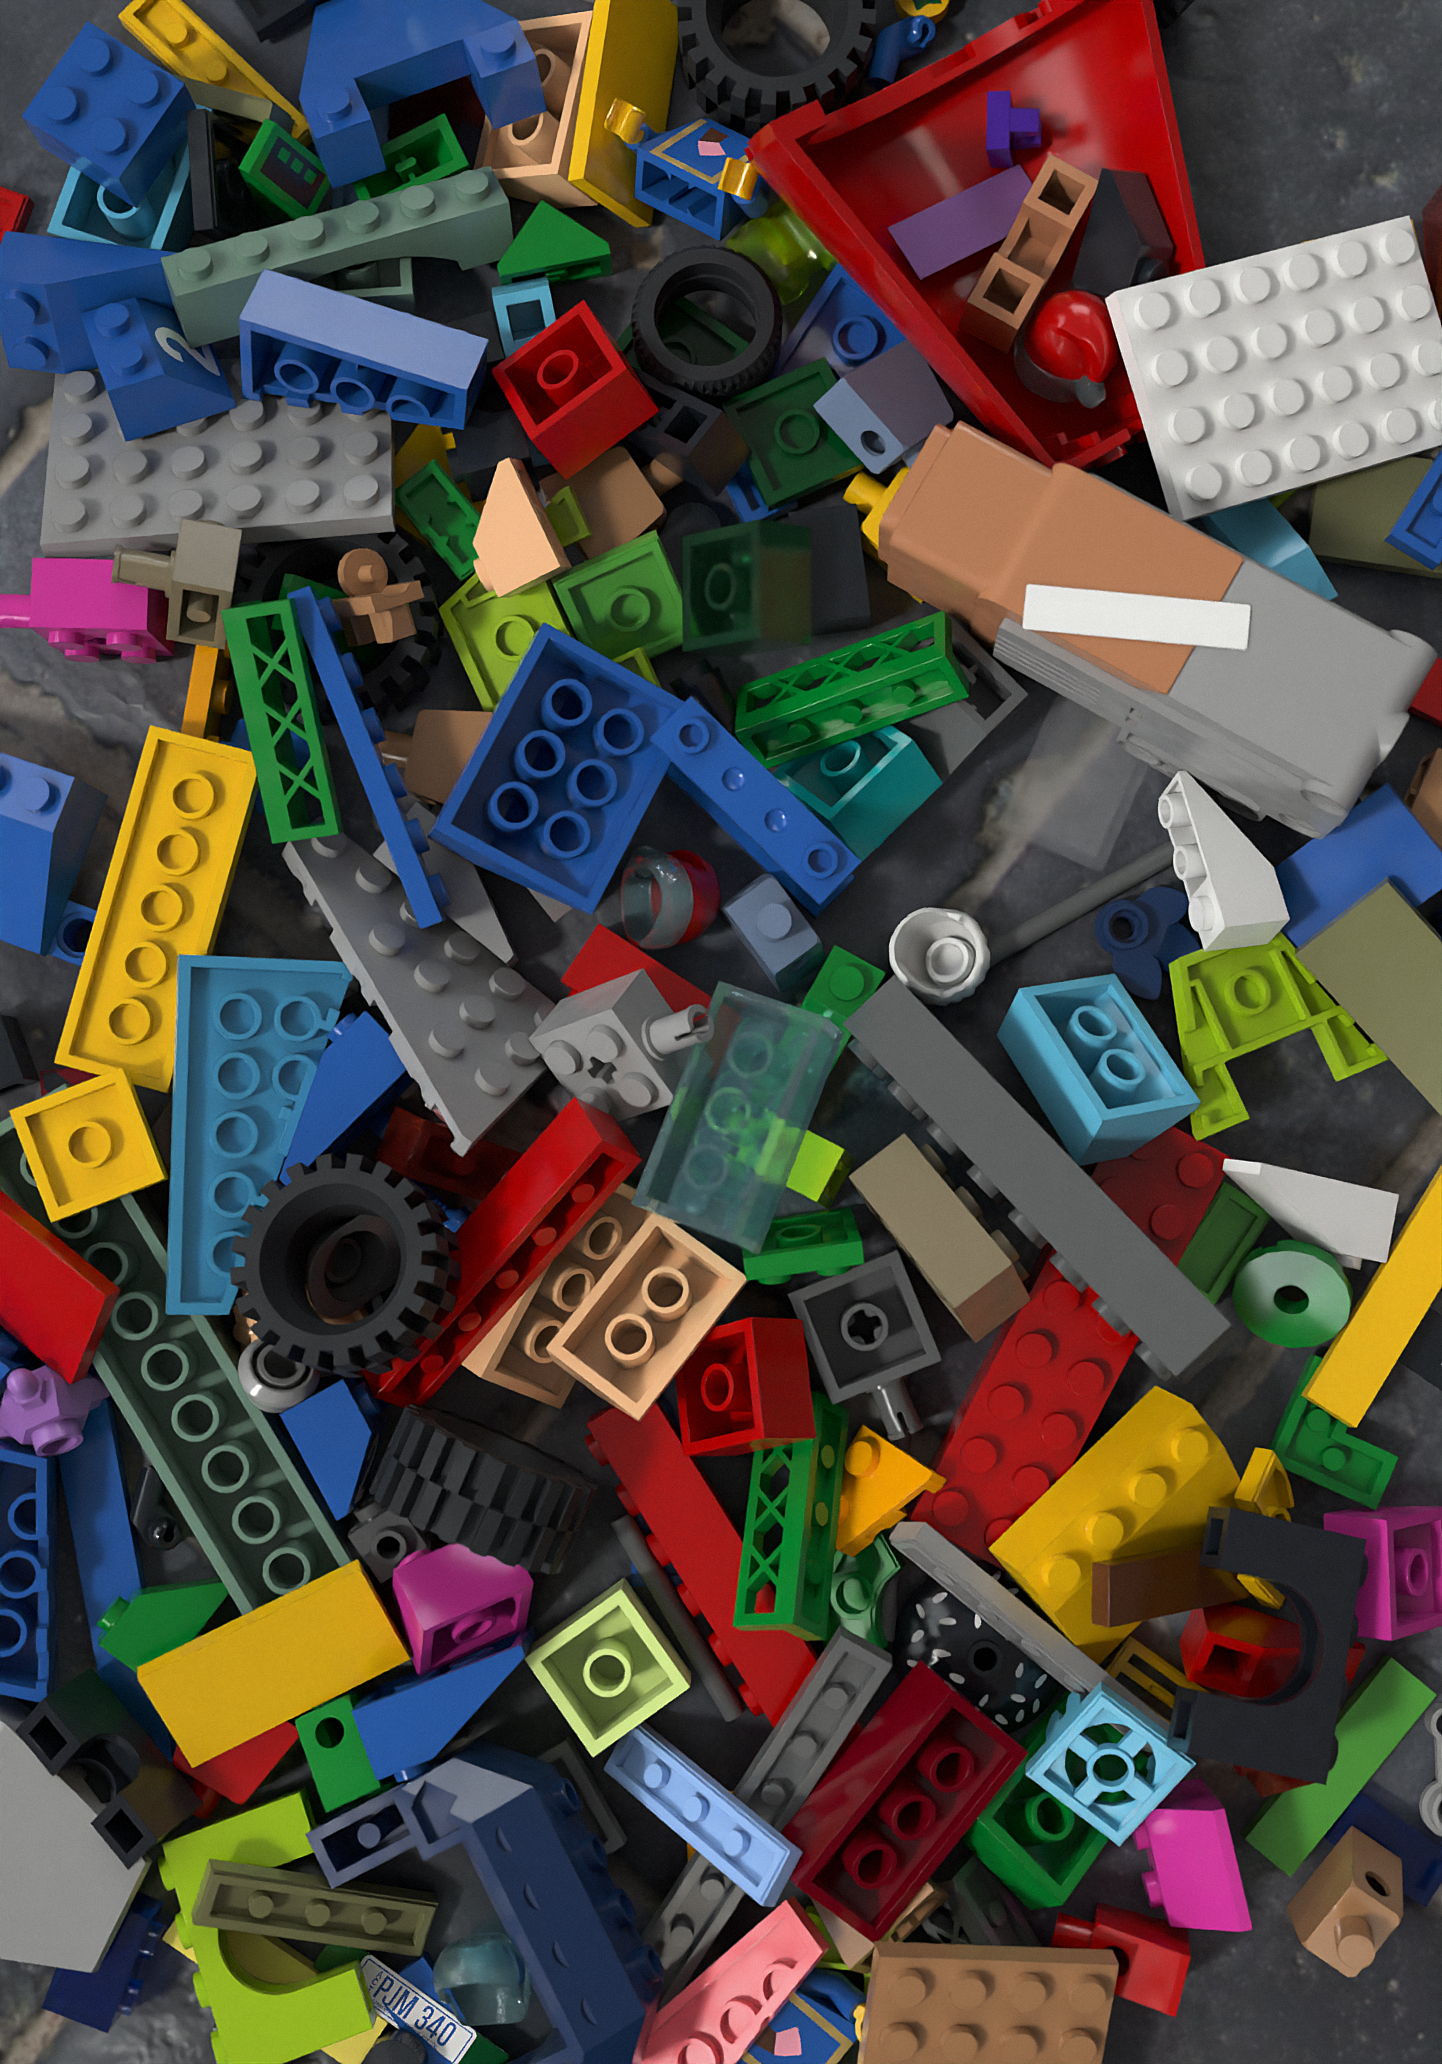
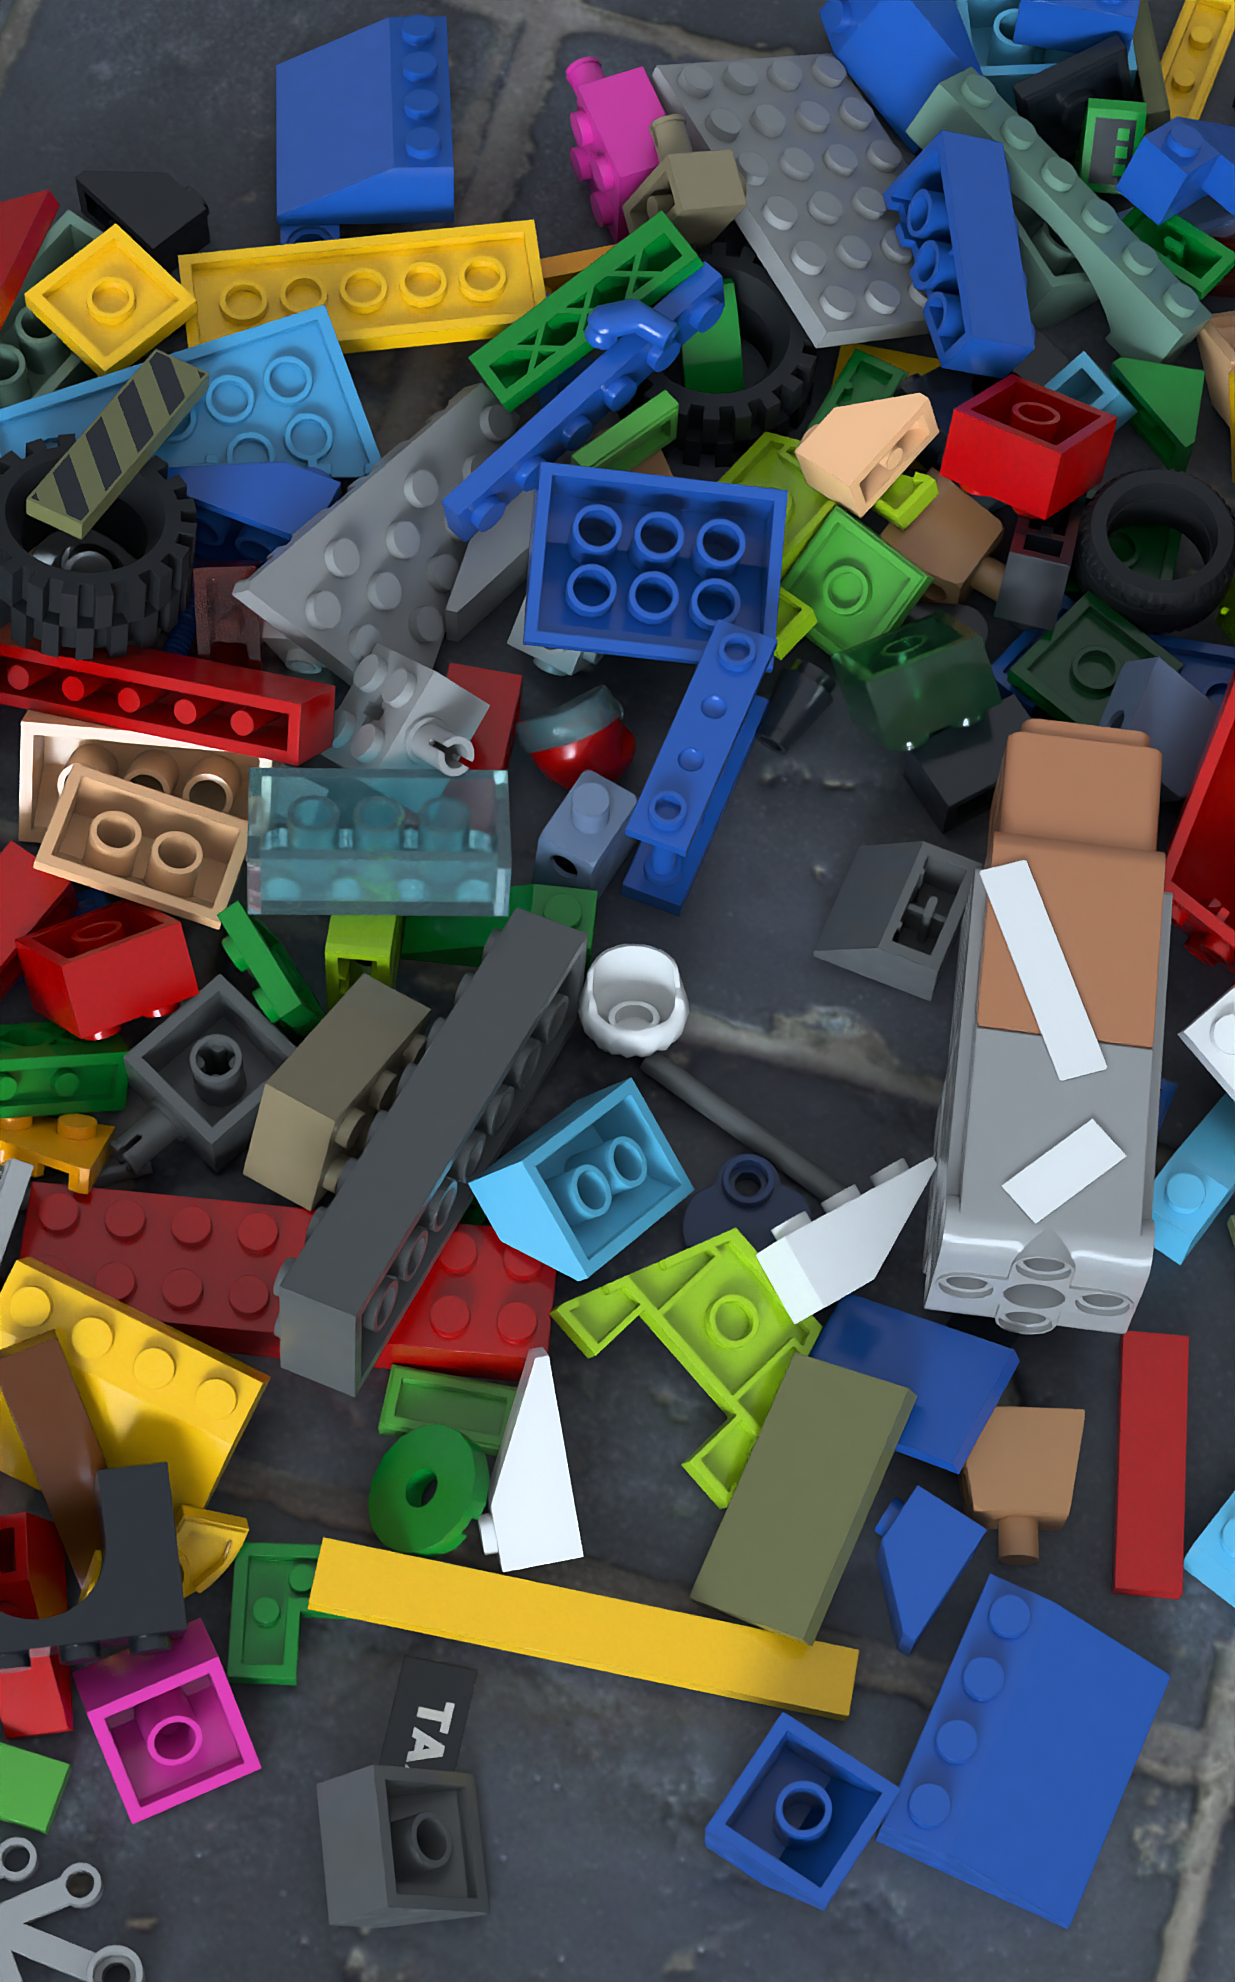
camera: 60 degrees right, 20 degrees down
blue slope [80,297,236,442] -> none
medium nougat hips [332,548,424,647] -> none
green fence [735,610,969,769] -> none
teal slope [772,725,943,861] -> none
clear tile [997,692,1152,873] -> none
none -> olive tile [26,349,210,540]
none -> bright green tile [571,390,679,472]
none -> blue arm [584,298,680,351]
none -> white sticker [1002,1119,1127,1224]

